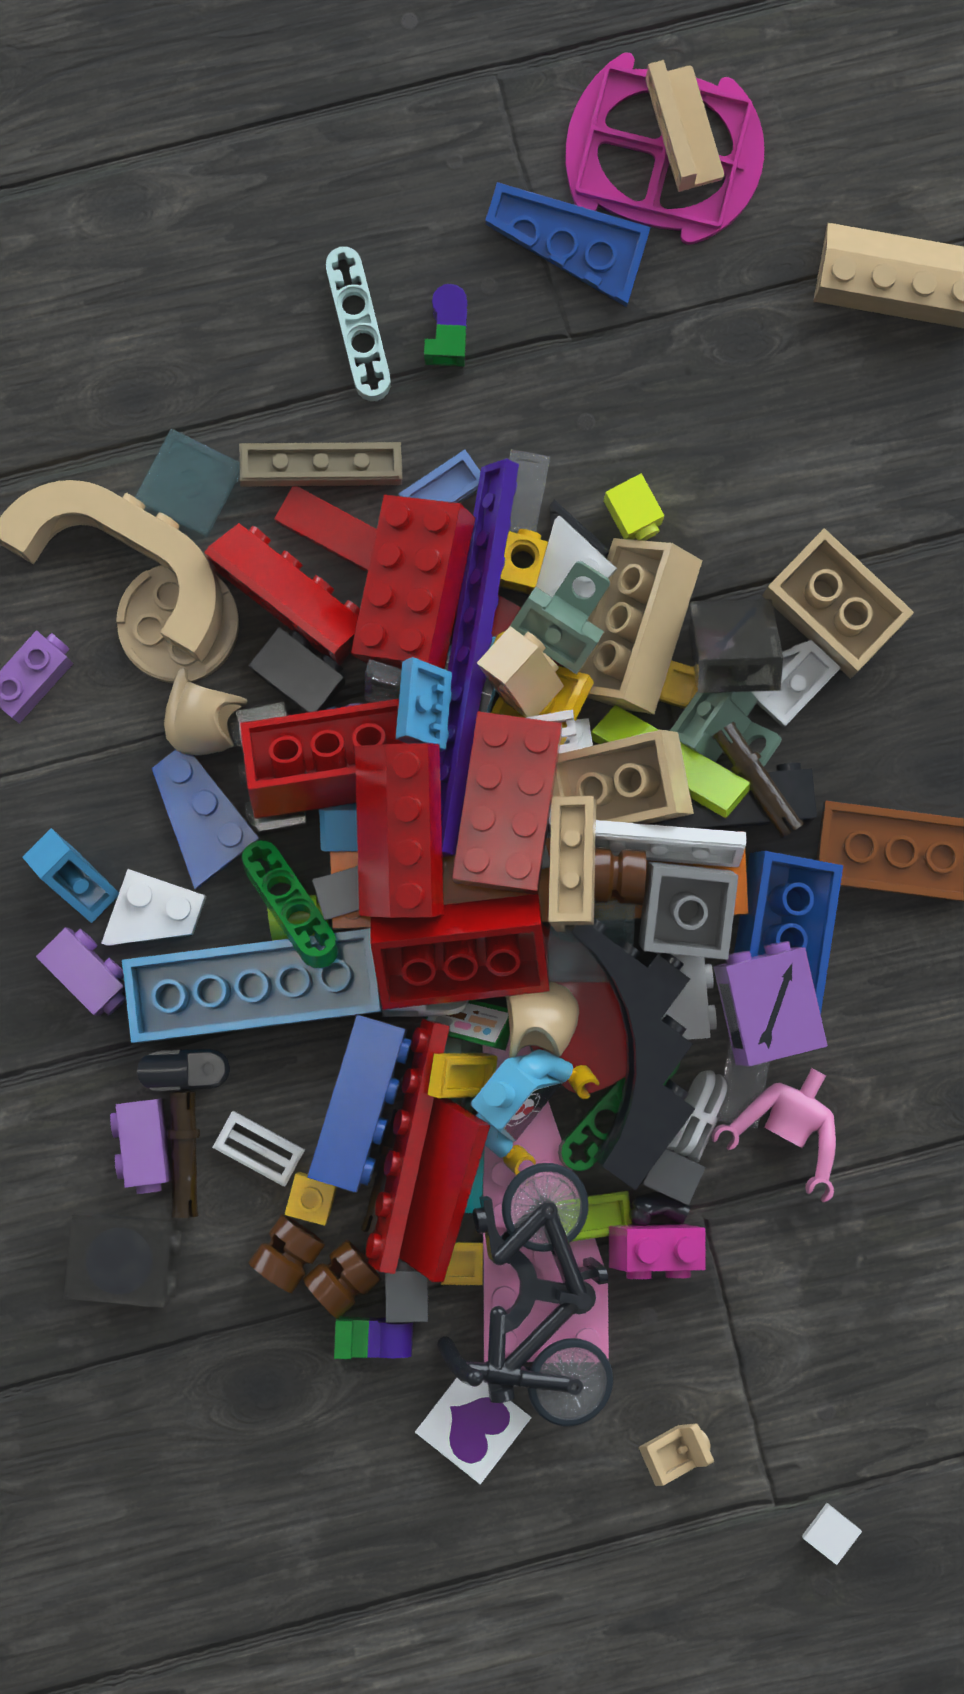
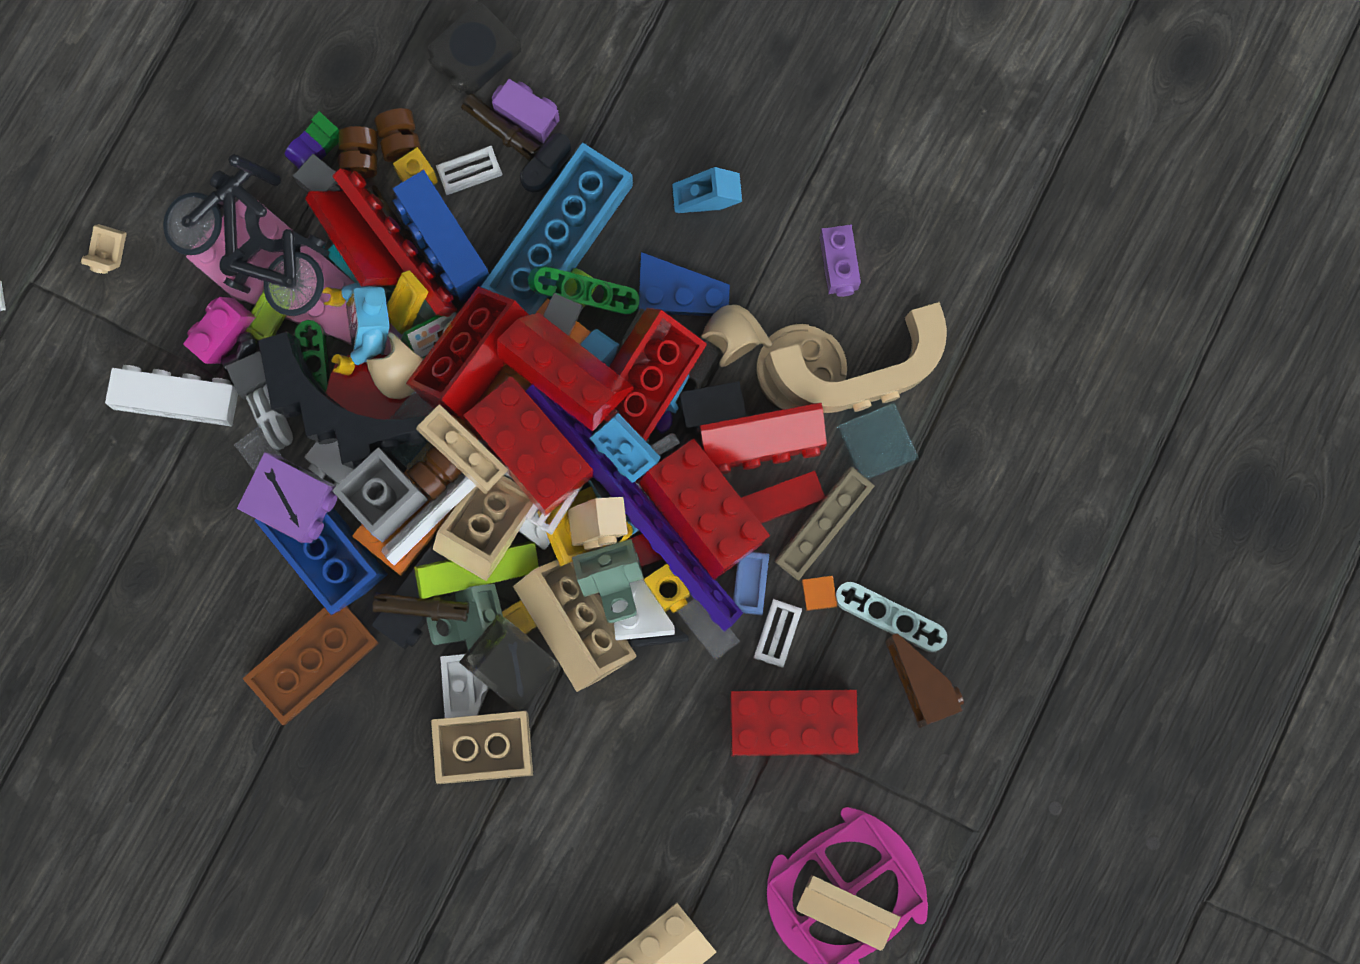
camera: 130 degrees right, 5 degrees down
medium lavender brick [36,927,126,1016] -> none
white wing [101,869,207,946] -> none
tile [415,1377,532,1484] -> none
leg [424,284,467,367] -> none
yellow tile [441,1242,483,1285] -> none
blue wing [485,182,651,307] -> none
neon yellow brick [604,473,664,541] -> none
bright pink piece [711,1068,836,1202] -> none
none -> white brick [105,365,238,426]
none -> red brick [730,690,858,756]
none -> white tile [754,599,802,668]
none -> orange tile [802,576,837,611]
none -> reddish brown slope [885,633,964,728]

